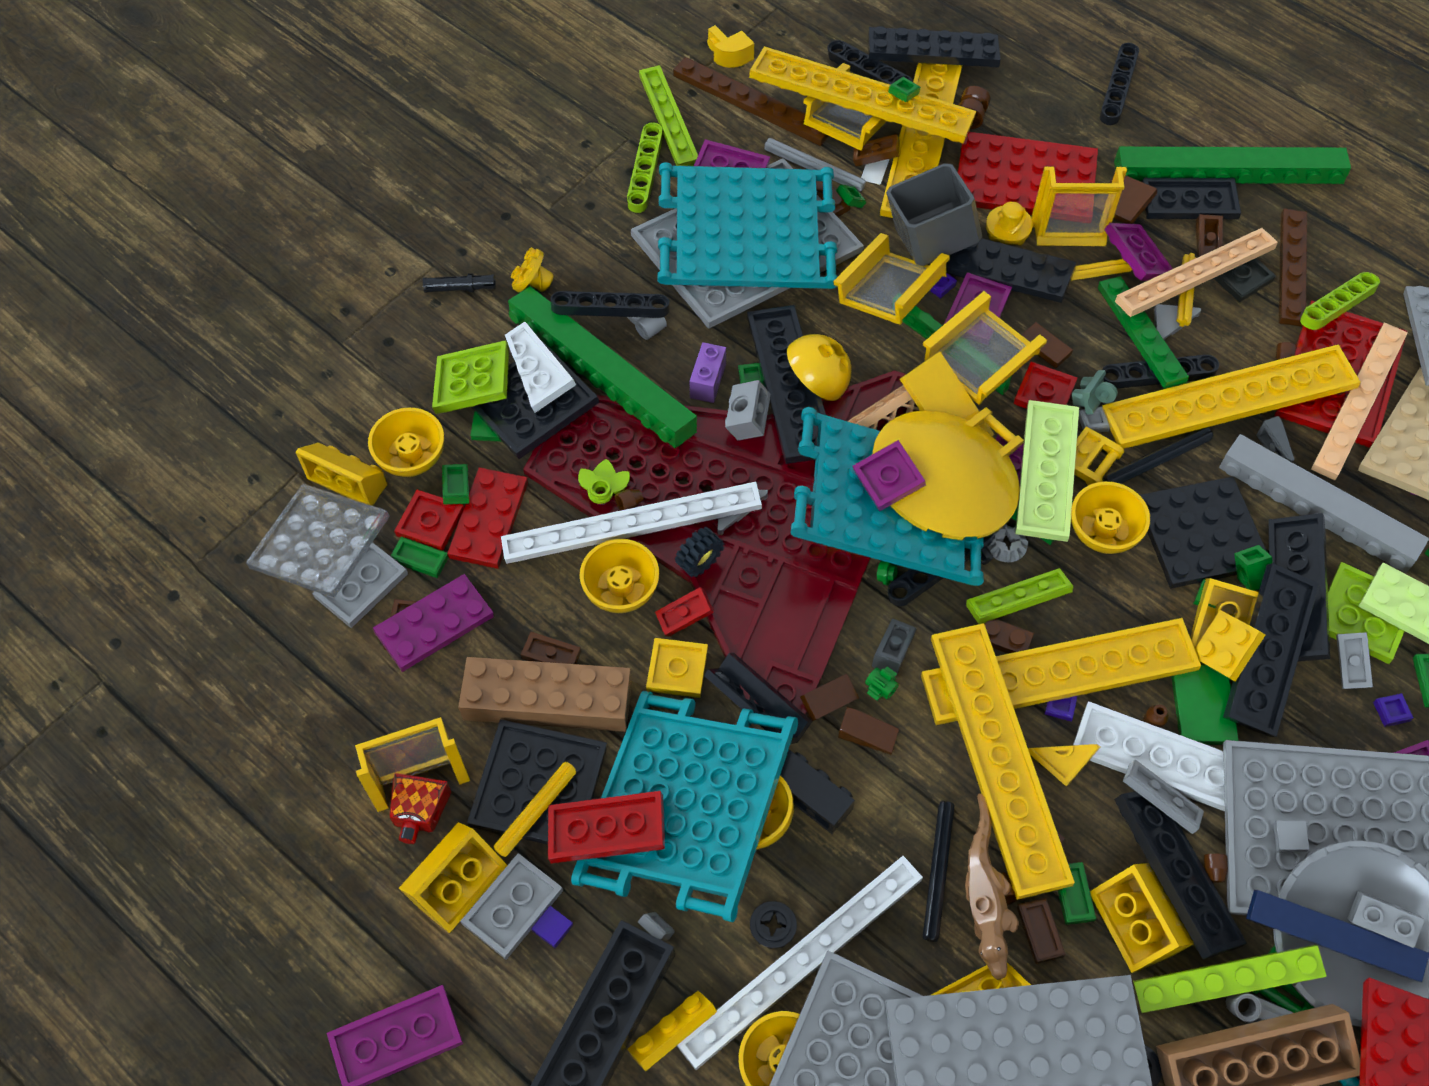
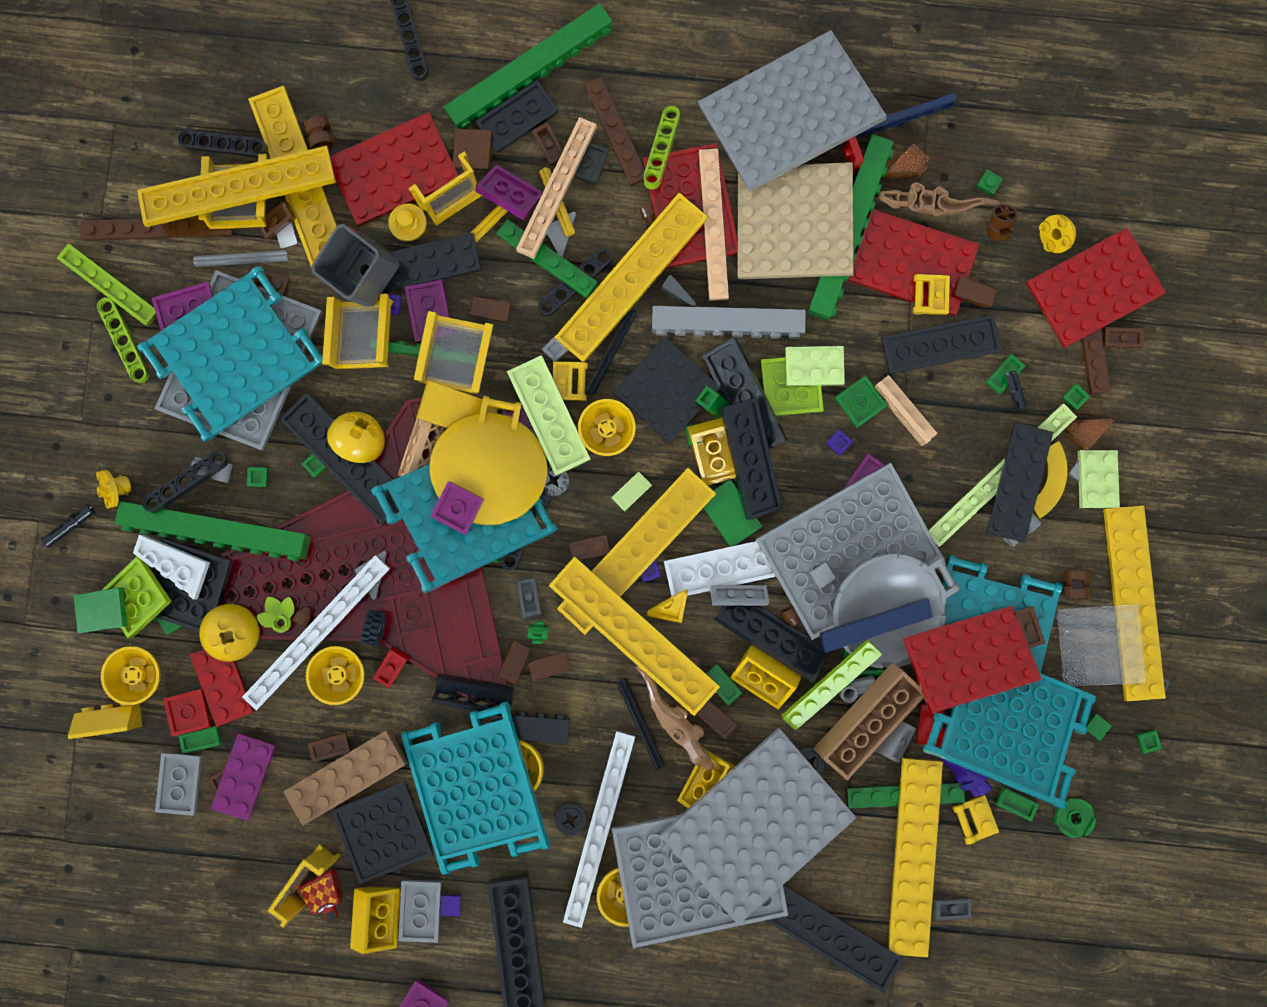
camera: 35 degrees left, 25 degrees up
clear plate [246,484,390,598] -> none
green tile [442,464,469,505] -> none
yellow axle [494,762,576,857] -> none
red plate [548,791,665,864] -> none
yellow plate [627,991,717,1072] -> none
light grey tile [638,912,675,941] -> none
yellow plate [646,638,708,698] -> none
medium lavender brick [690,342,726,403] -> none
yellow brick [707,25,754,68] -> none
light grey brick [725,380,771,440] -> none
green tile [836,184,866,208] -> none
black plate [868,26,1001,67] -> none
green tile [888,77,921,102] -> none
lime tile [966,568,1073,624] -> none
red plate [1014,362,1077,409] -> none
sand green hips [1072,370,1118,414] -> none
reddish brown hose [1143,704,1169,729] -> none
yellow plate [1195,610,1265,682] -> none
light grey plate [1336,632,1373,689] -> none
light grey brick [1348,890,1425,948] -> none
none -> green tile [74,588,127,633]
none -> yellow piece [199,604,260,662]
none -> green plate [247,467,269,487]
none -> yellowish green slope [611,472,652,512]

